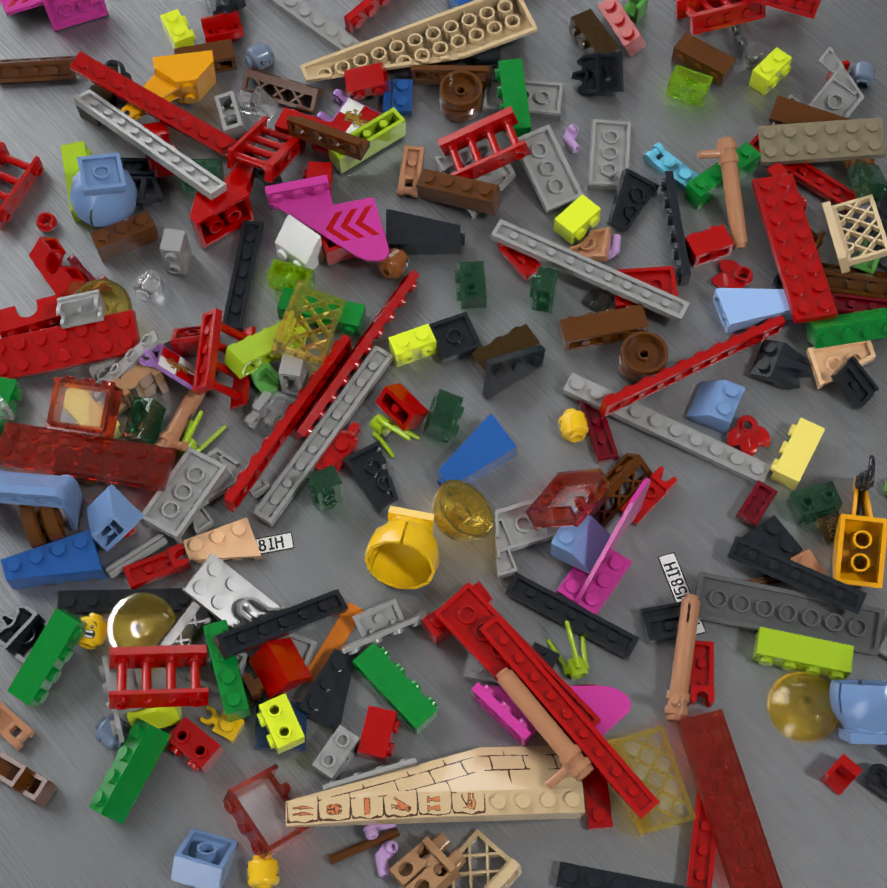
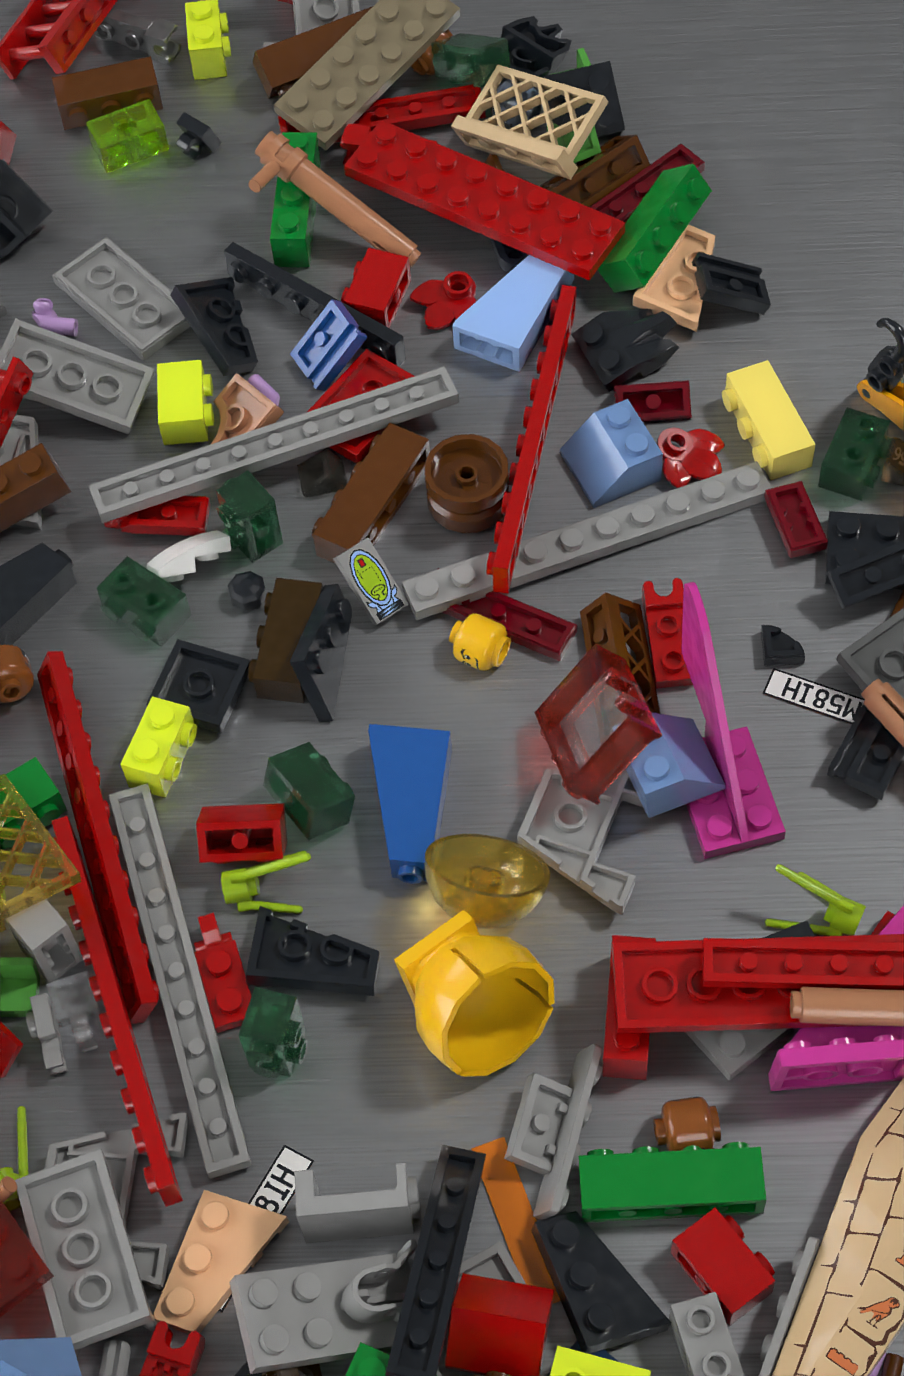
camera: 45 degrees left, 5 degrees down
black plate [505,572,639,660] -> none
medium azure plate [643,143,698,191] -> none
none -> white slope [147,530,231,582]
none -> black tile [176,112,222,160]
none -> black tile [228,571,267,612]
none -> blue plate [290,299,367,391]
none -> light grey panel [294,1162,421,1244]
none -> tile [333,538,409,625]
none -> dark red slope [613,380,692,422]
none -> dark orange head [653,1096,721,1151]
none -> black tile [761,625,805,666]

